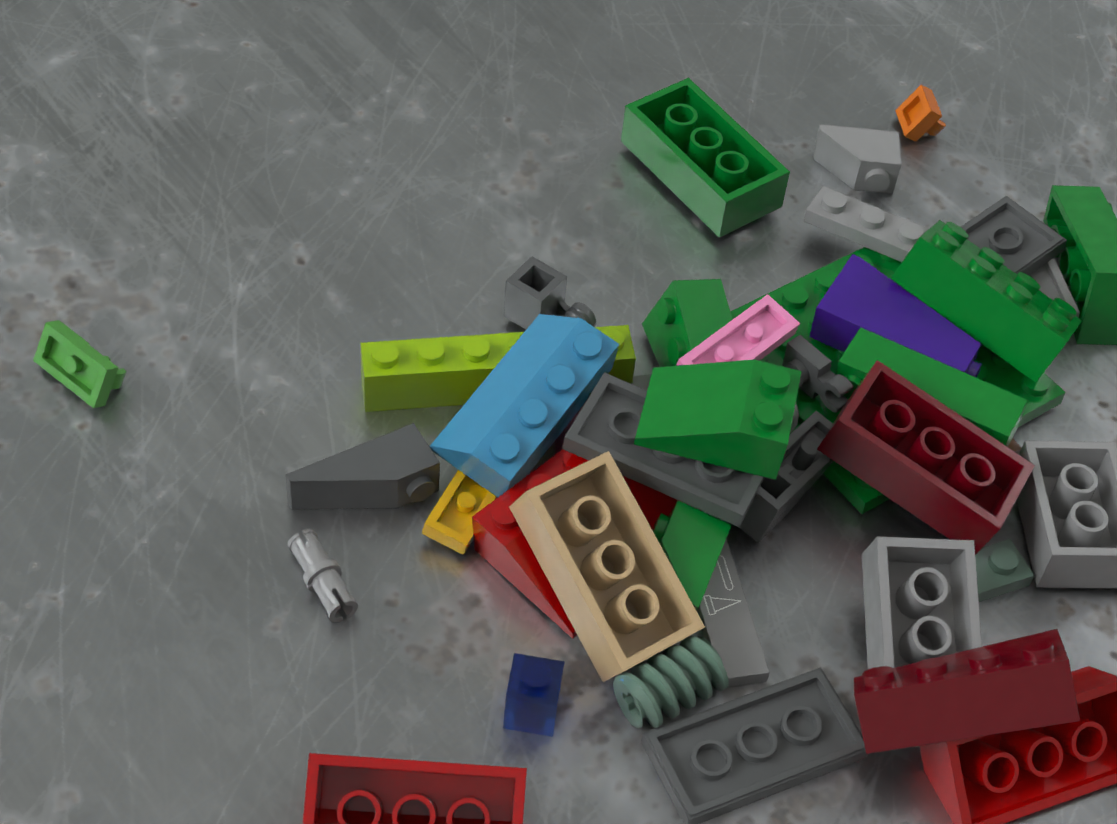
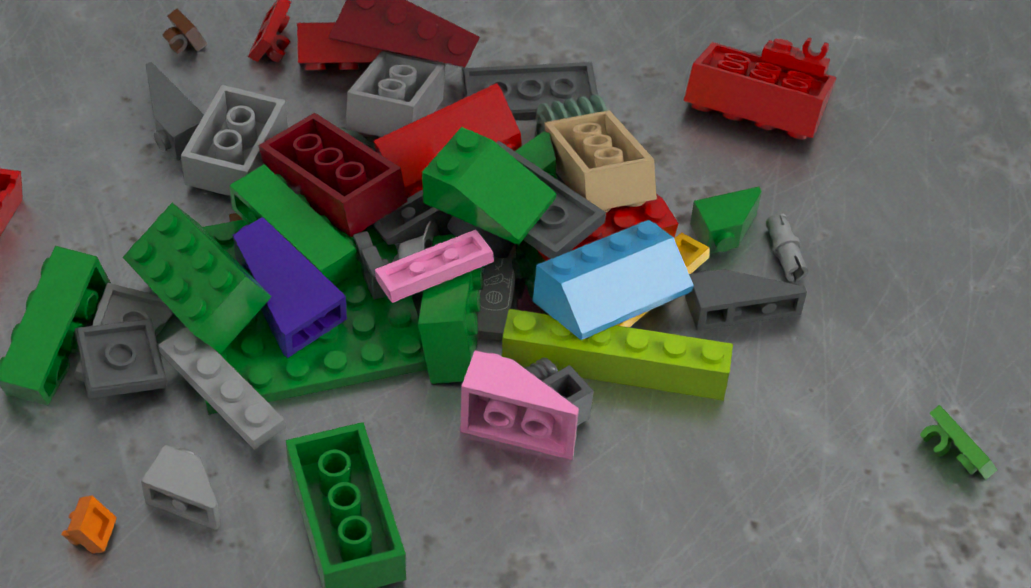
camera: 160 degrees left, 0 degrees up
clear blue brick [503,653,565,737] -> none
none -> red slope [374,83,522,198]
none -> bright pink slope [460,350,579,460]
none -> green slope [690,186,762,254]

